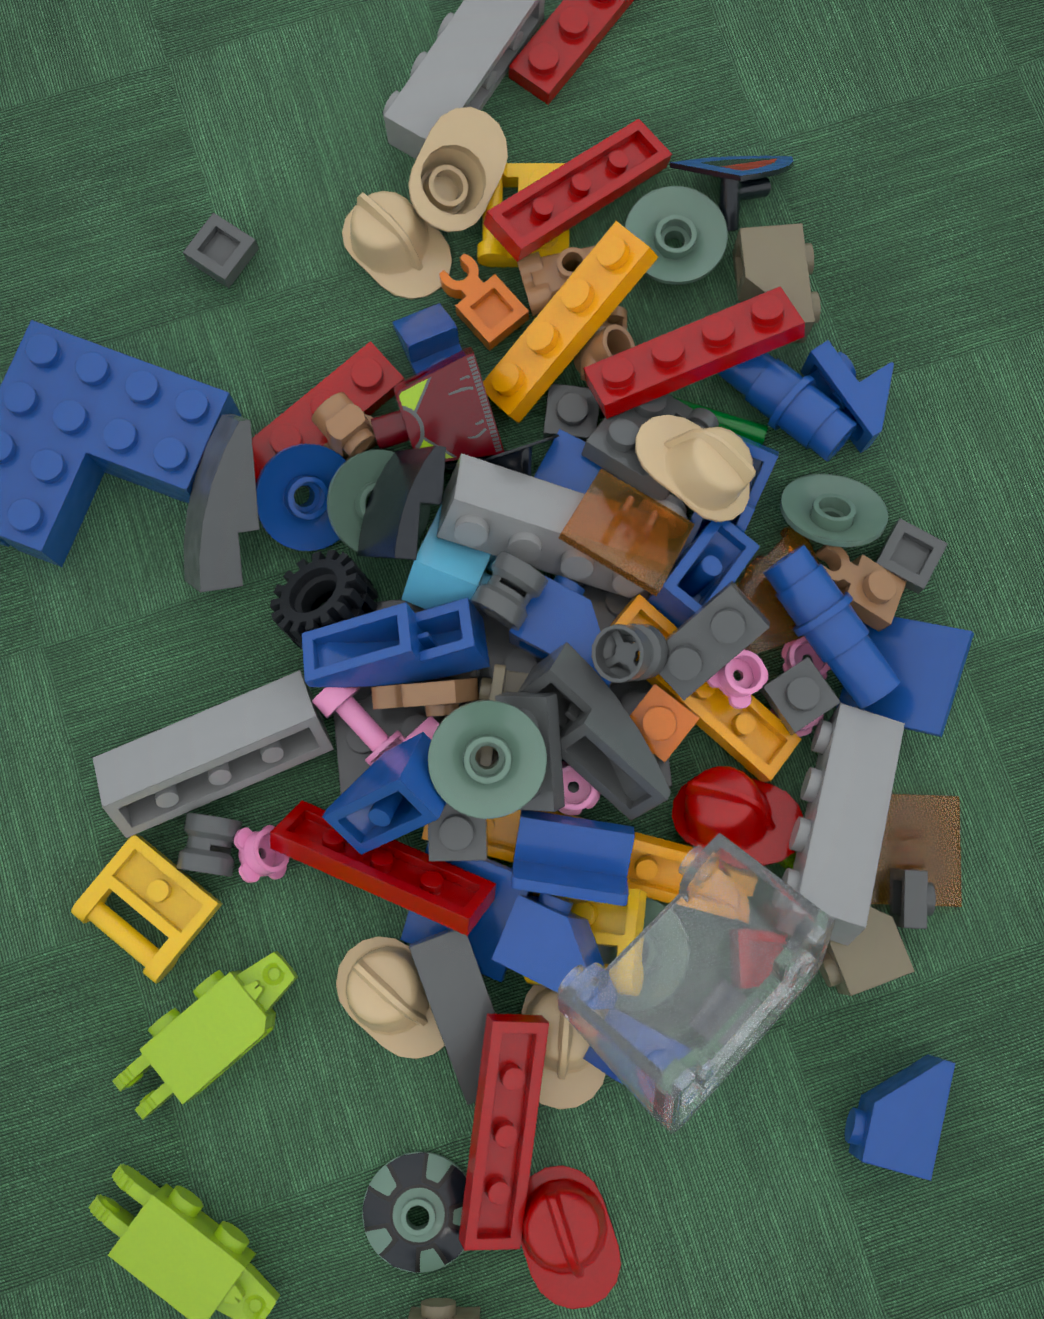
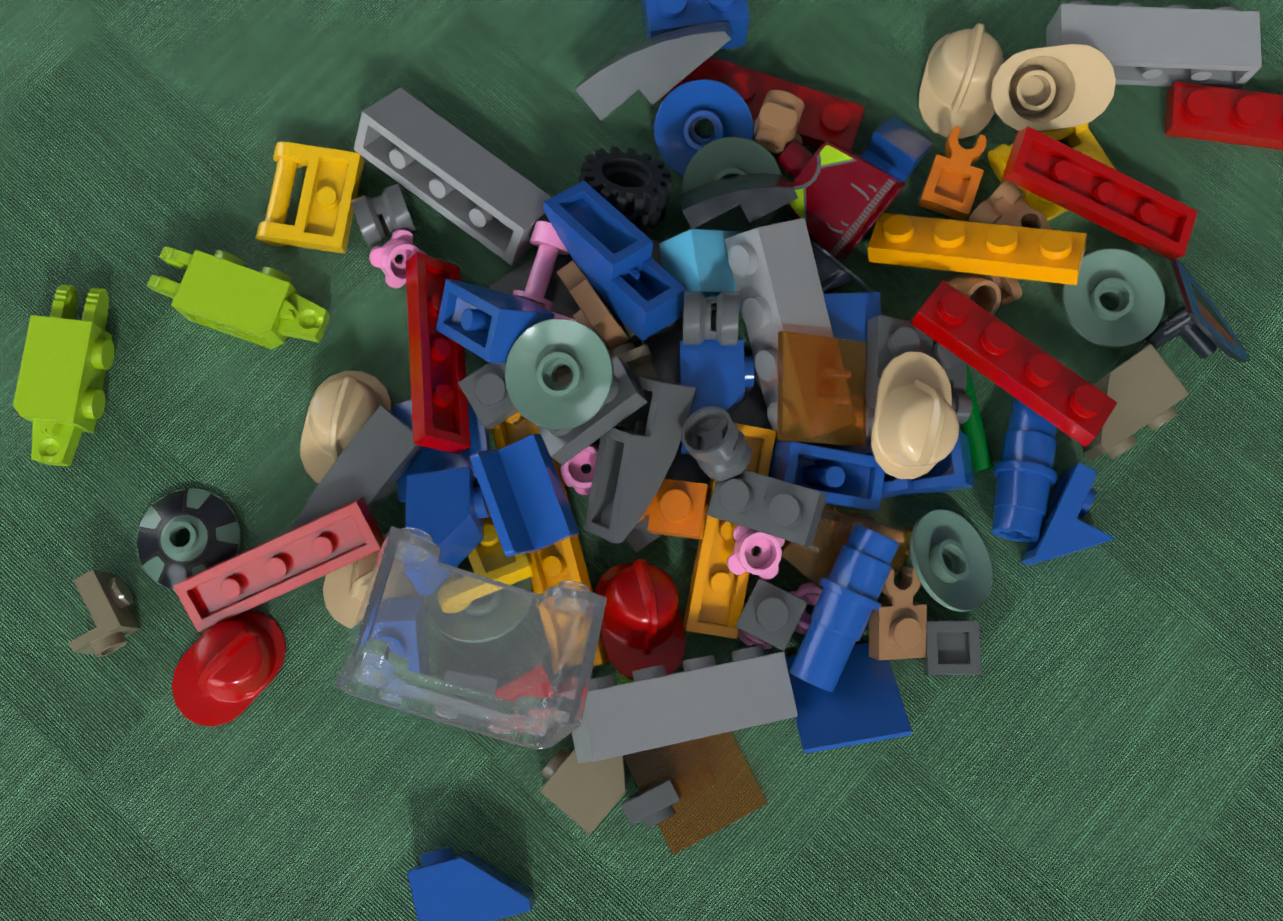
camera: 60 degrees right, 0 degrees up
dark grey plate [543,384,599,442] -> none

